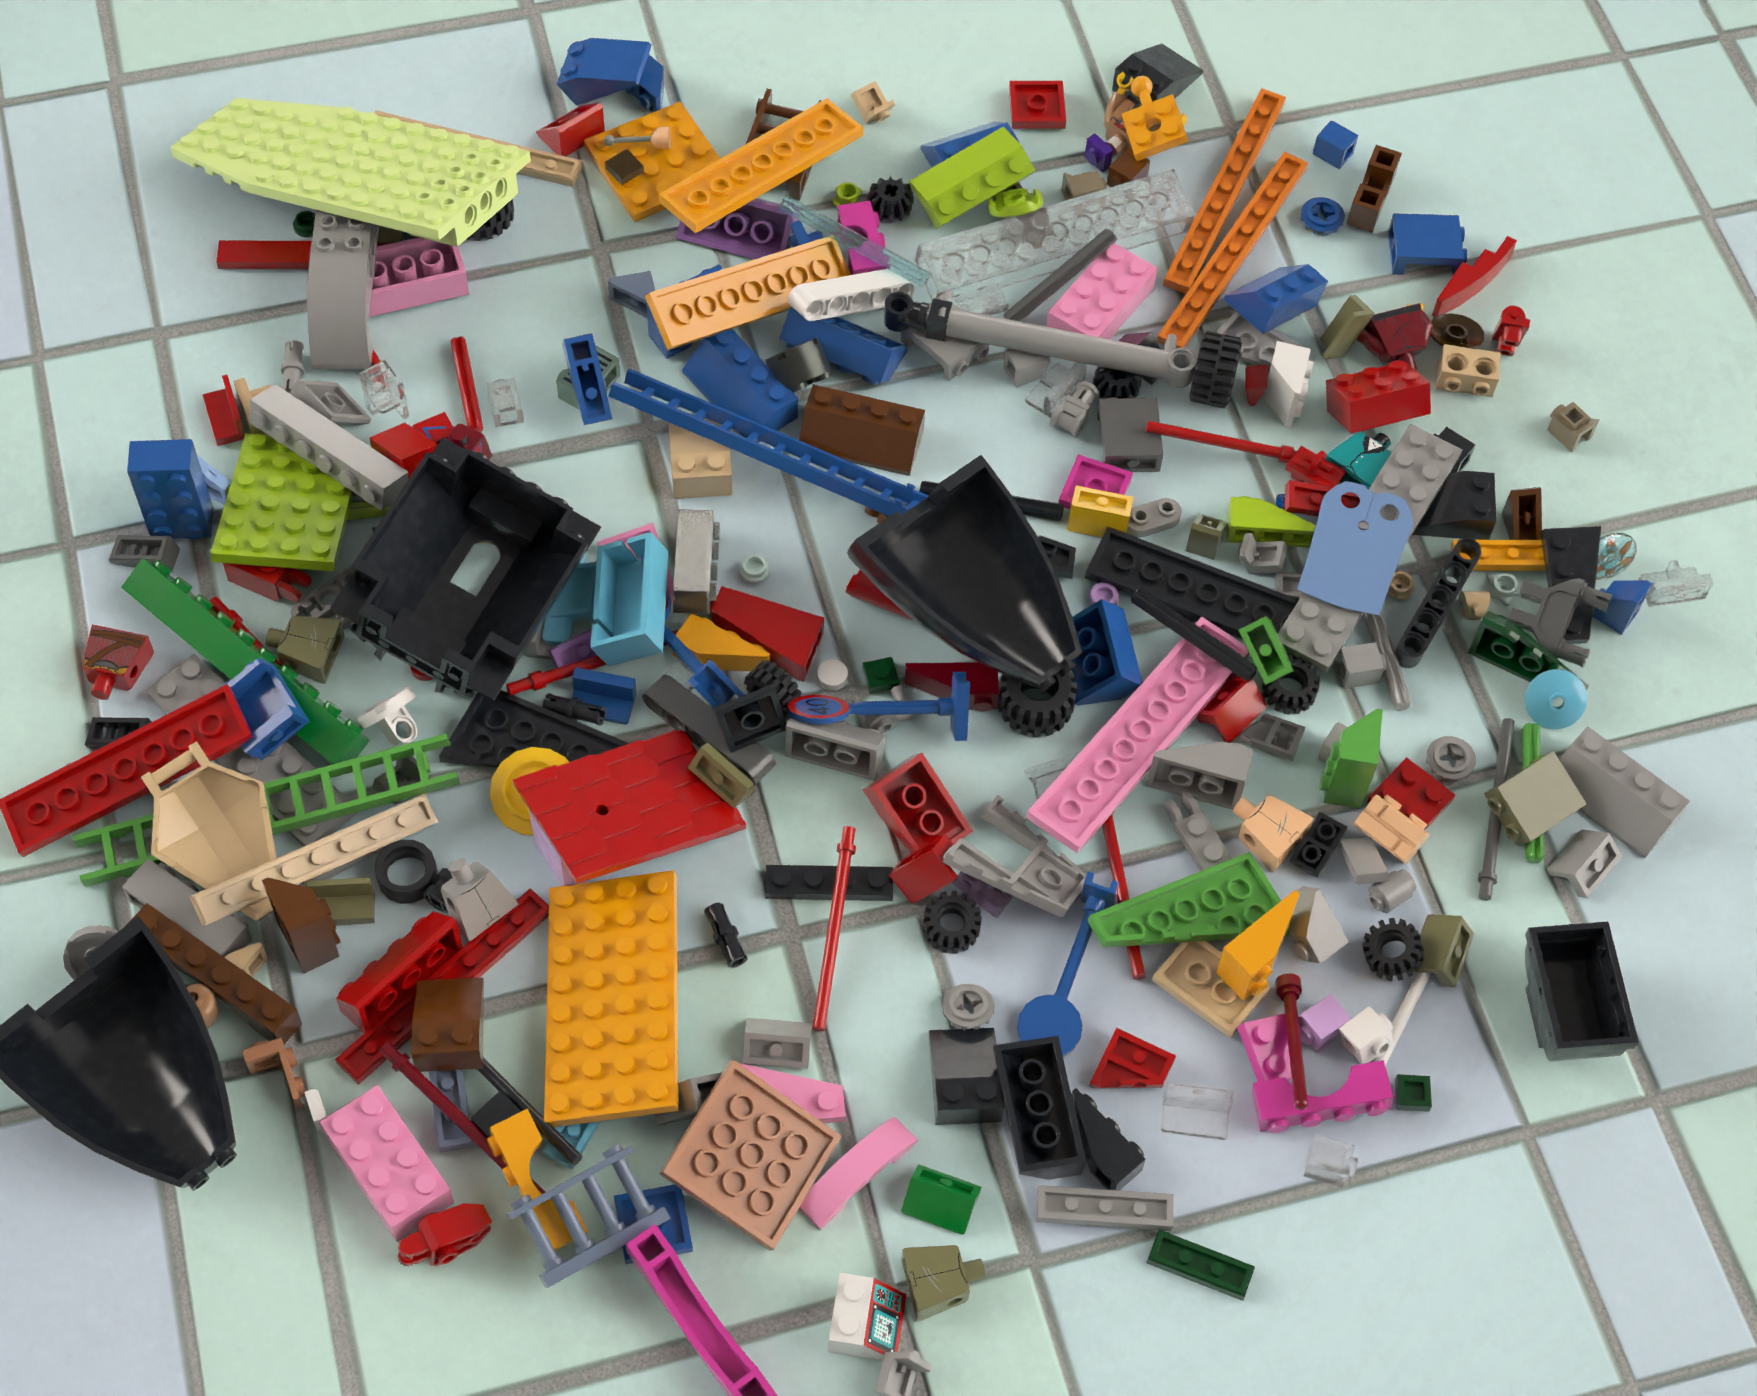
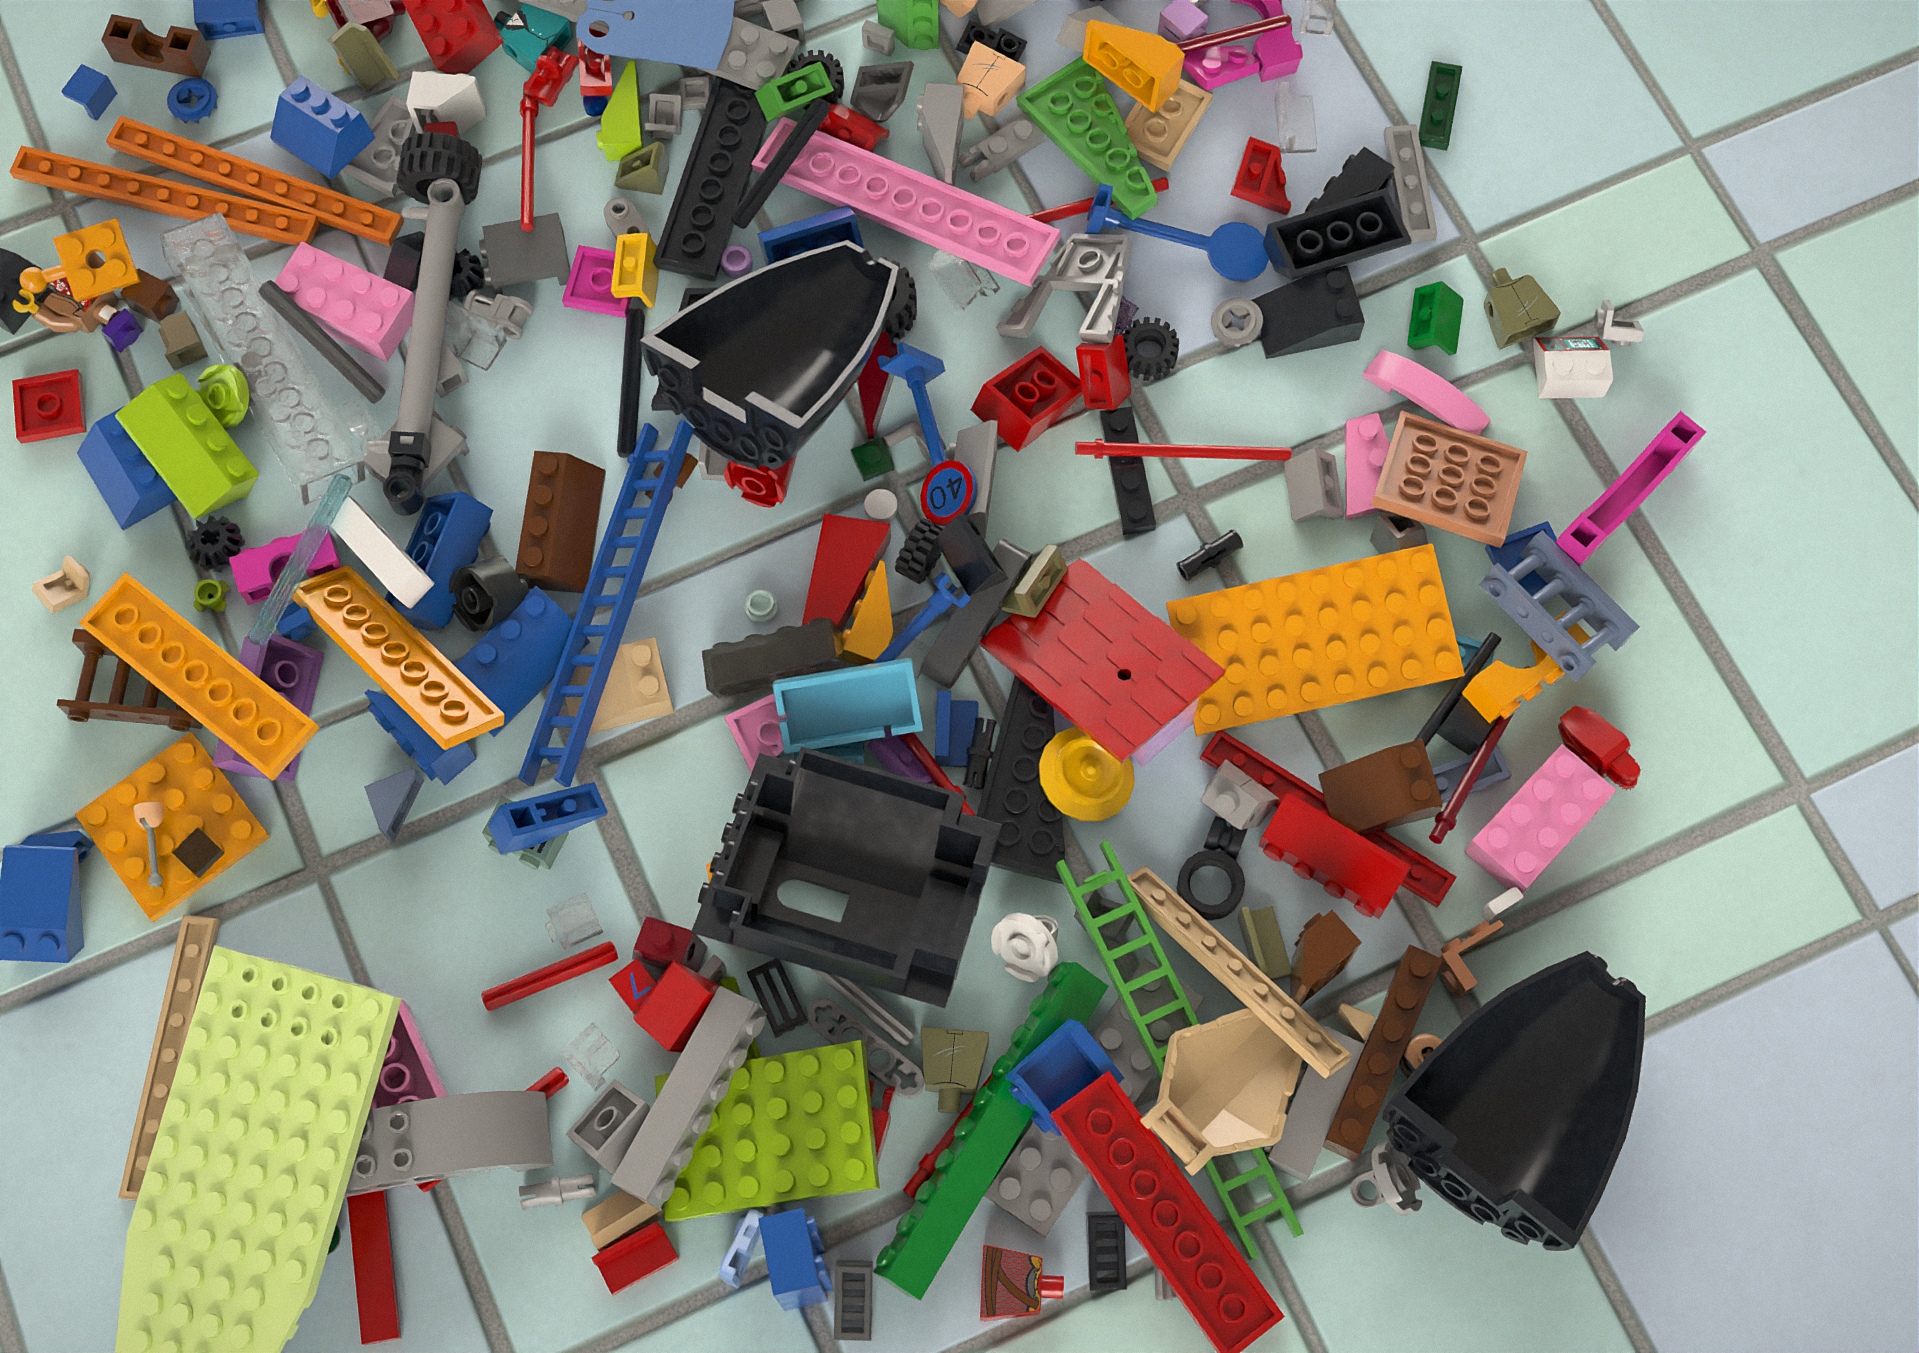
camera: 95 degrees left, 10 degrees up
red slope [536,102,605,157] -> none

